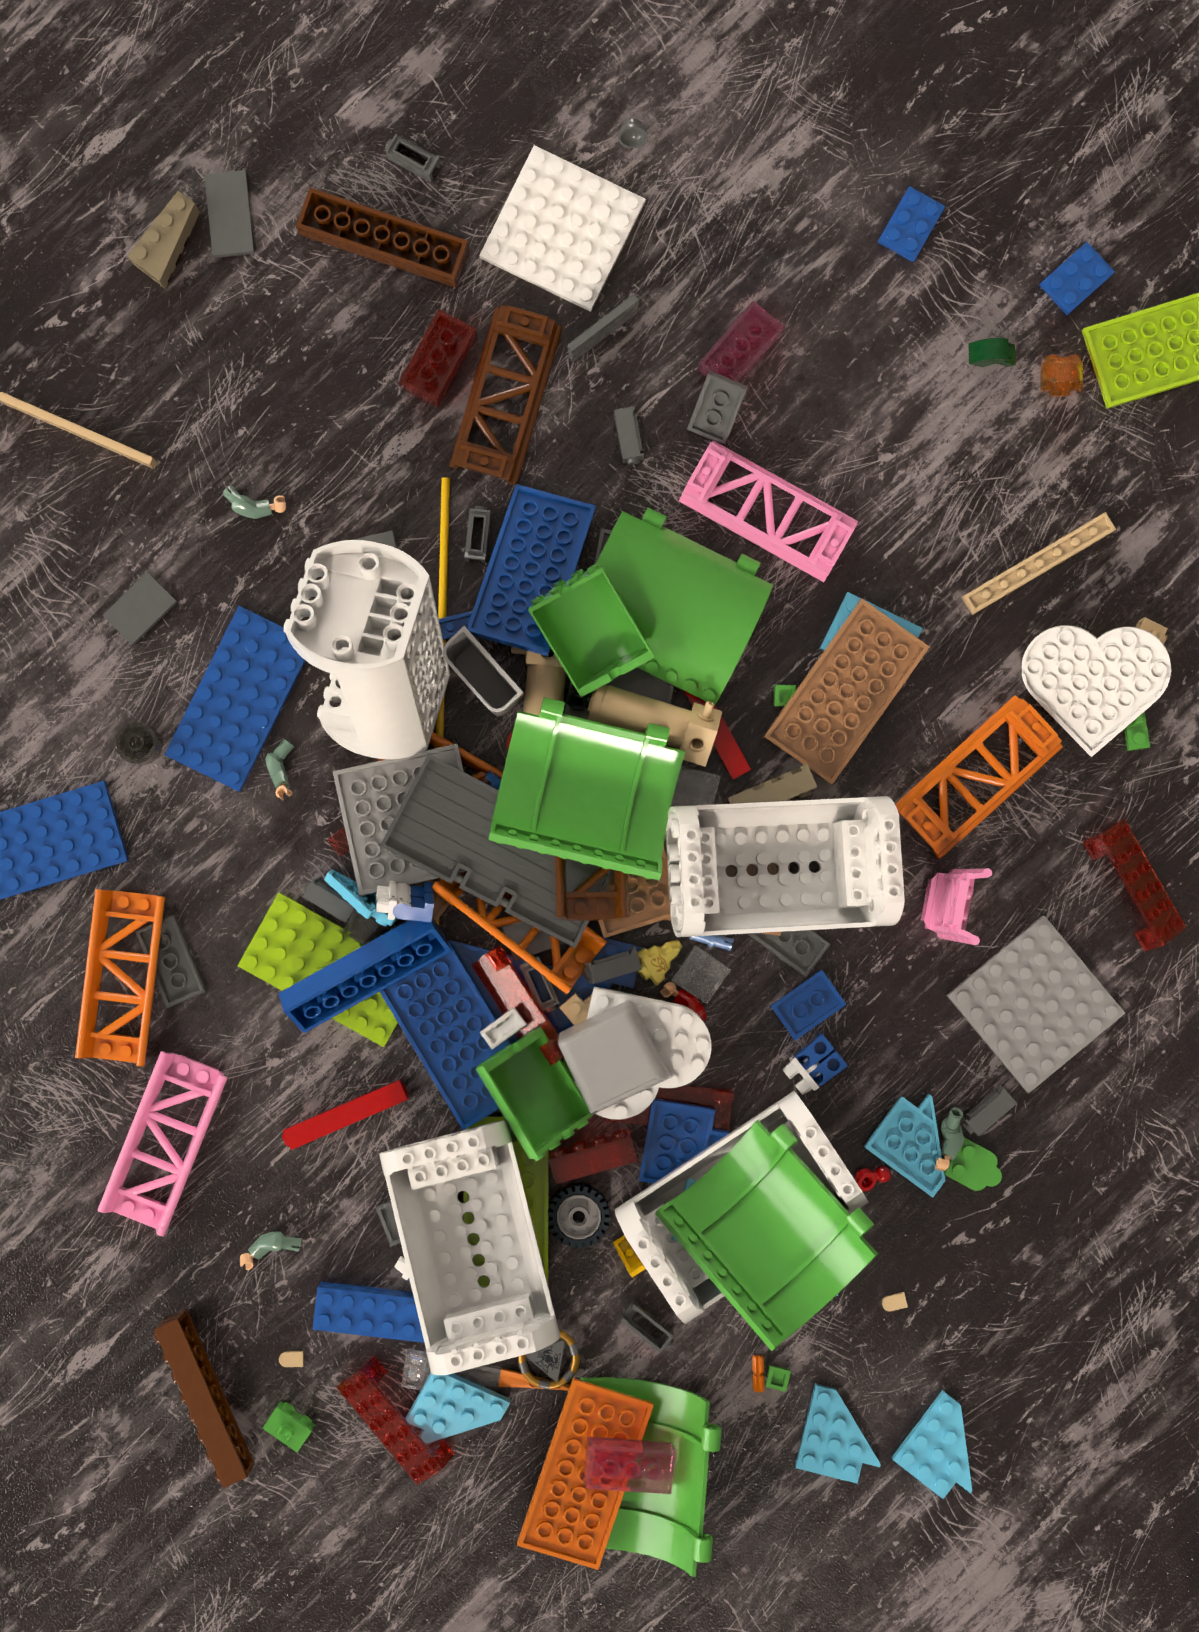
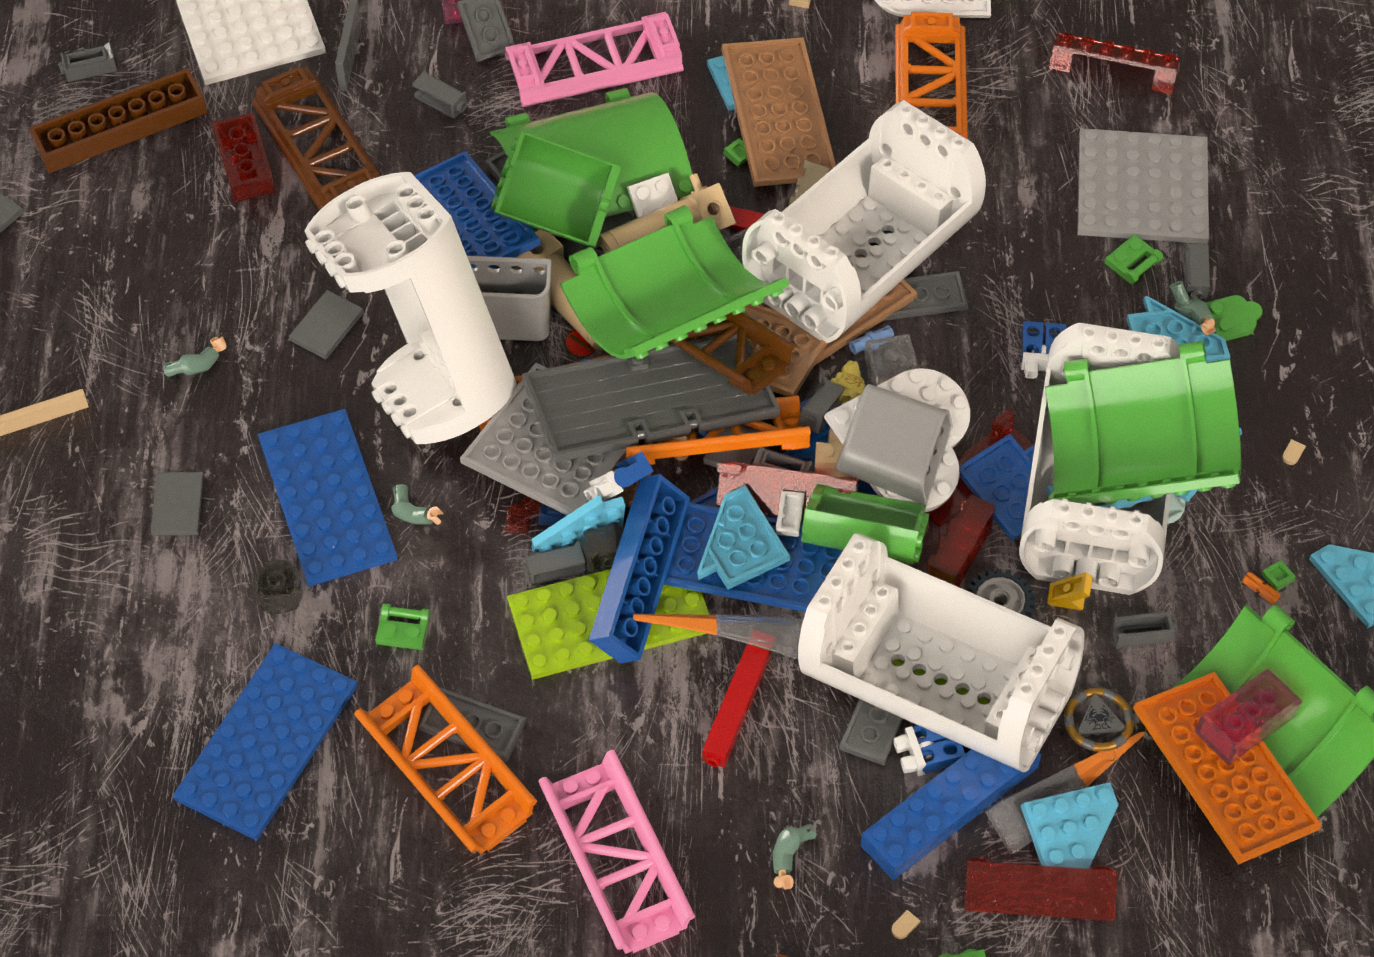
camera: 50 degrees left, 30 degrees down
blue plate [770,970,847,1040] -> none
bright pink piece [921,868,992,945] -> none
none -> bright green plate [375,603,430,650]
none -> white plate [627,173,678,218]
none -> clear plate [633,614,804,659]
none -> medium azure wing [697,485,790,589]
none -> bright green plate [1104,234,1164,284]

